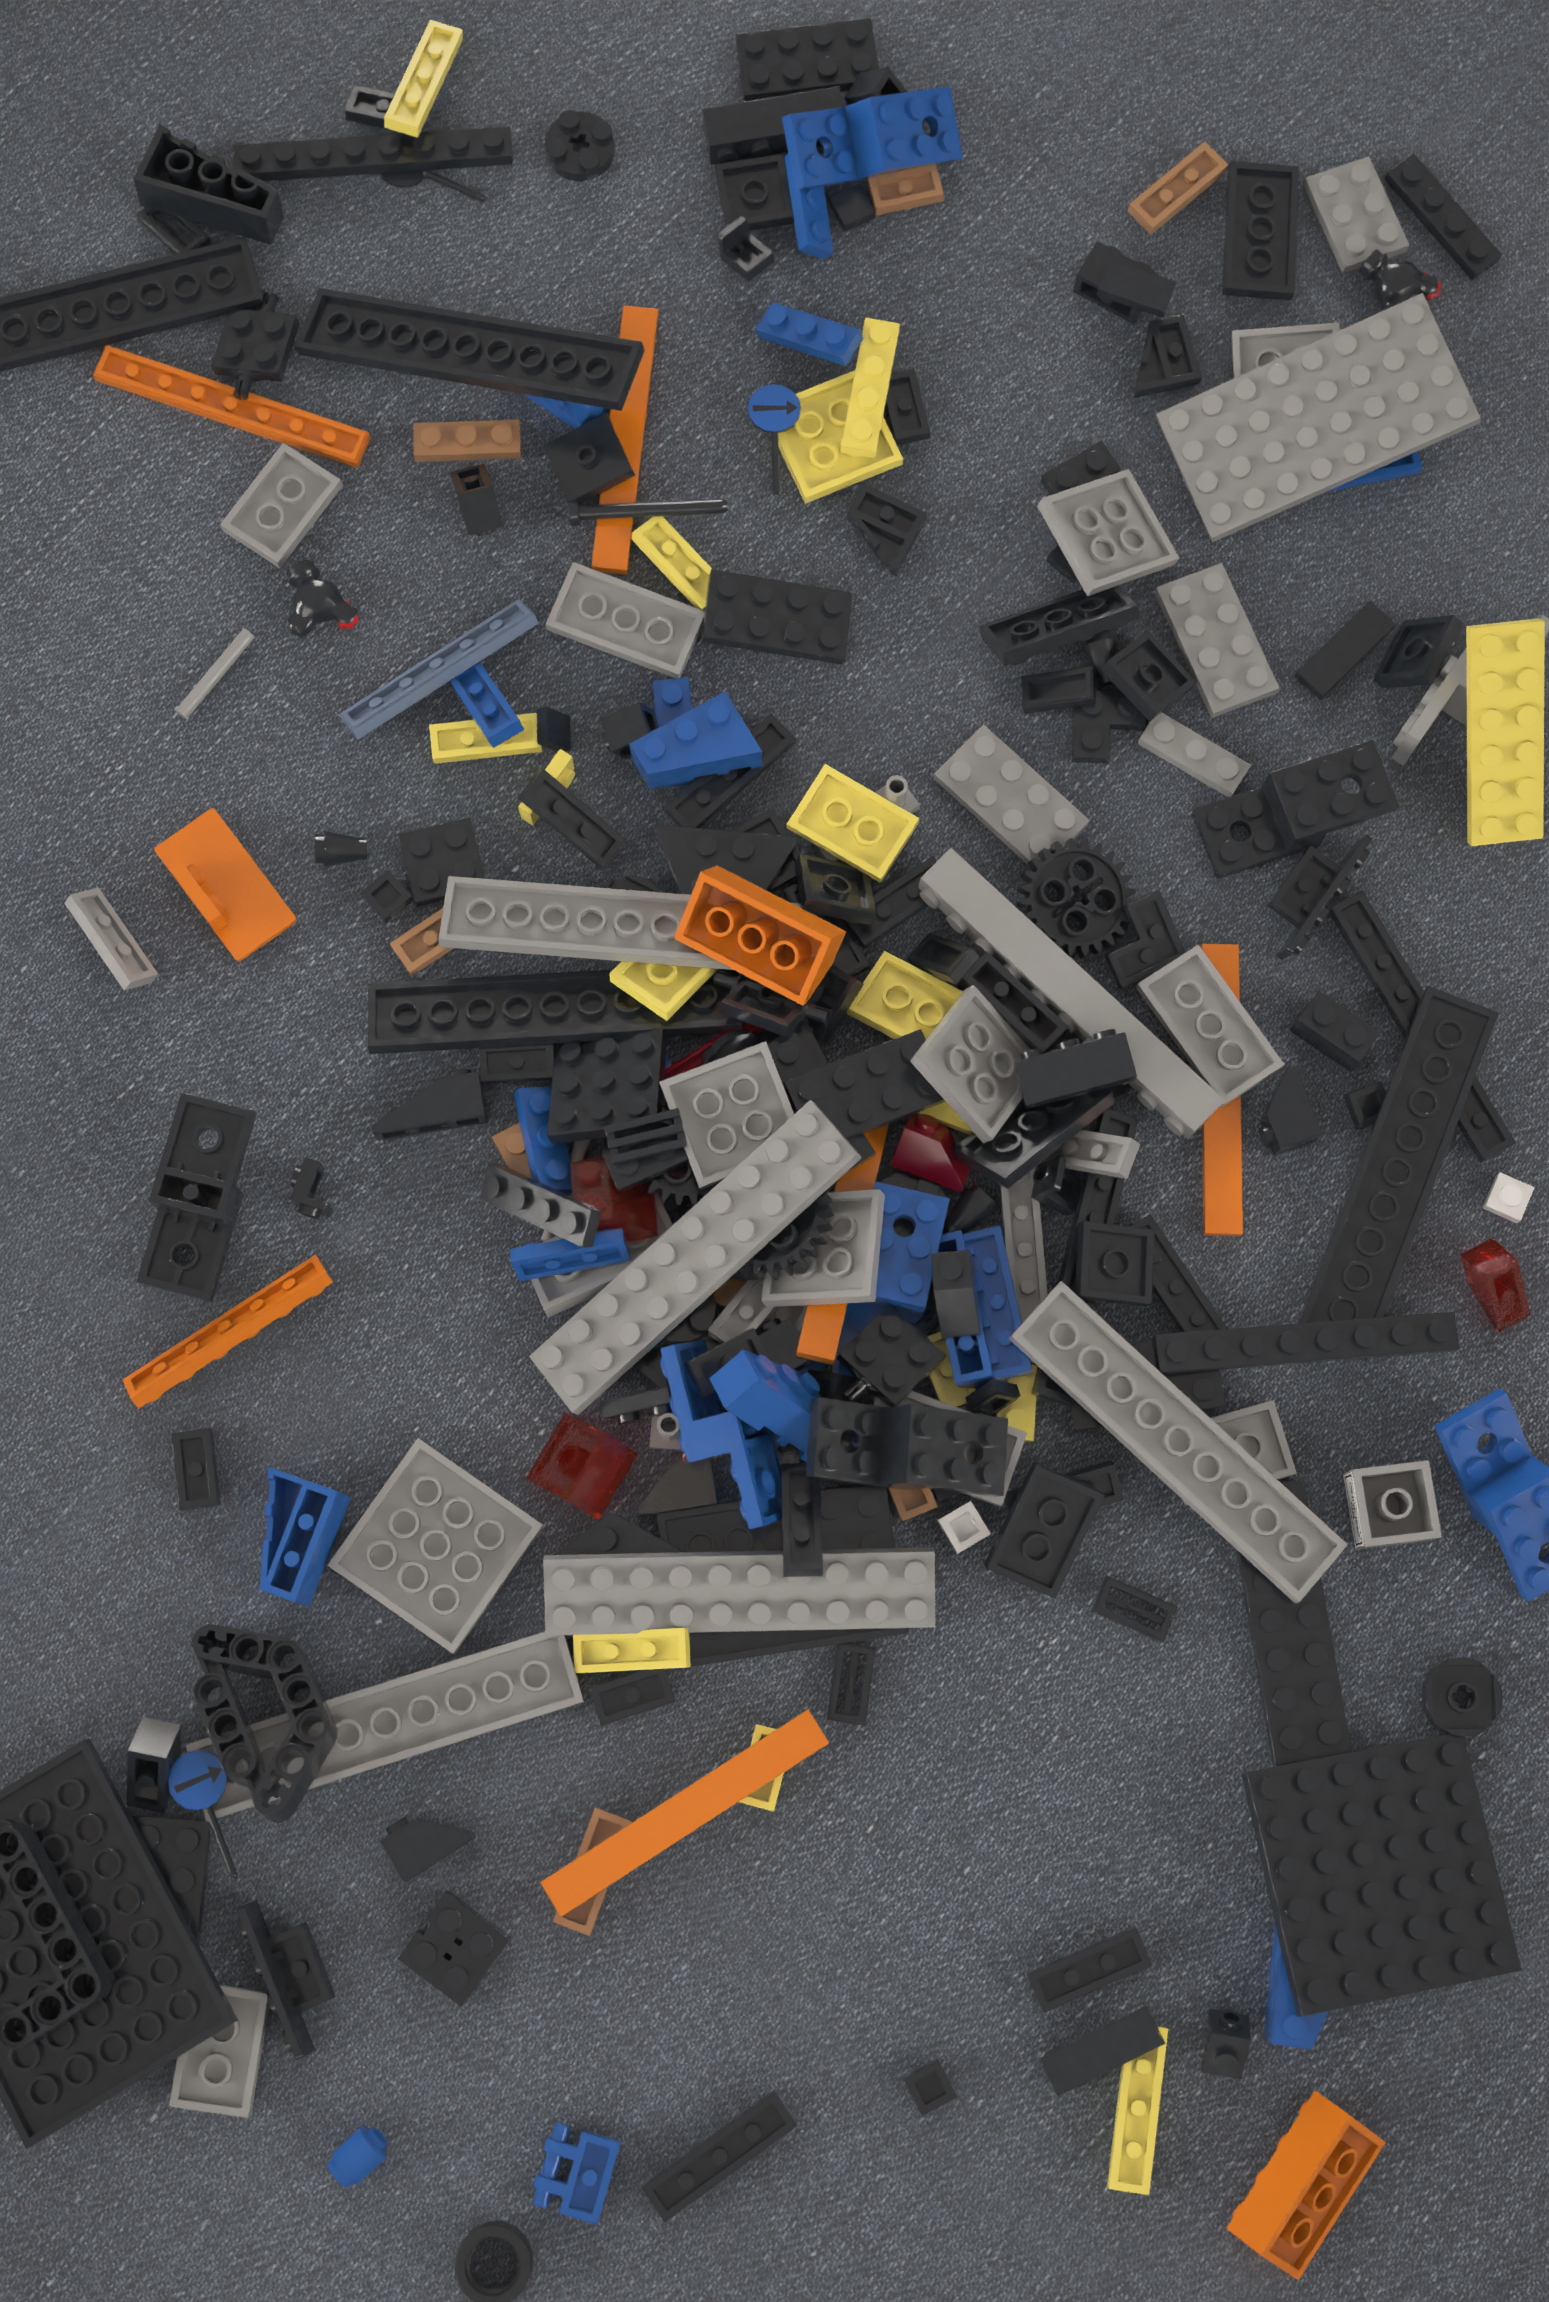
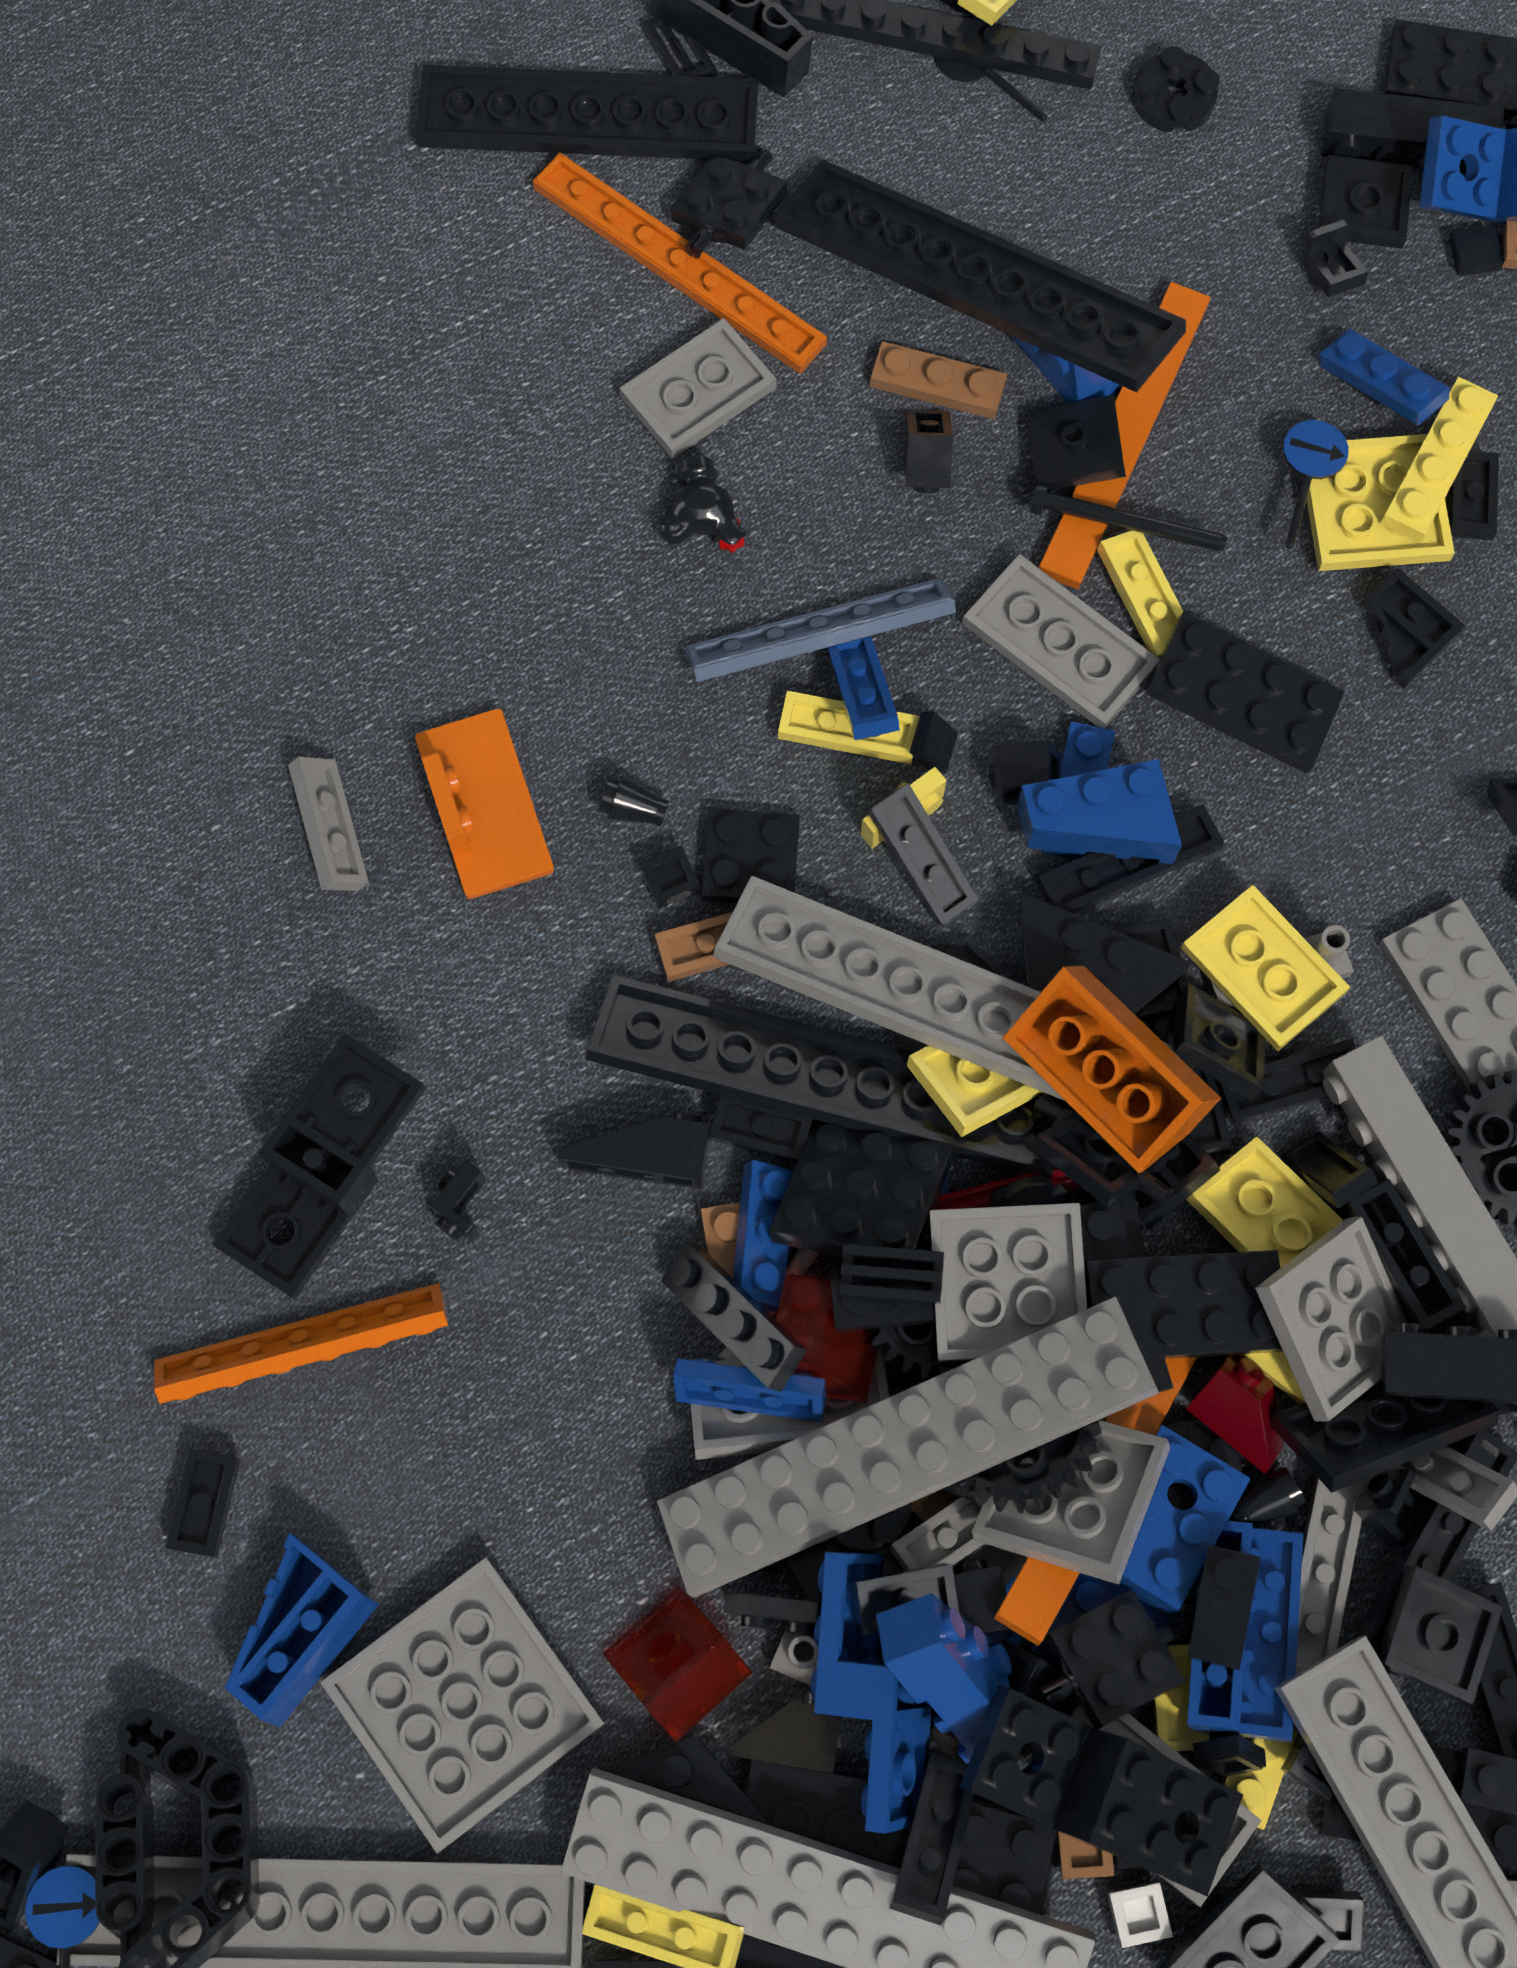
camera: 20 degrees right, 5 degrees down
light grey bar [175,628,255,720] -> none
blue plate [785,153,834,259] -> none

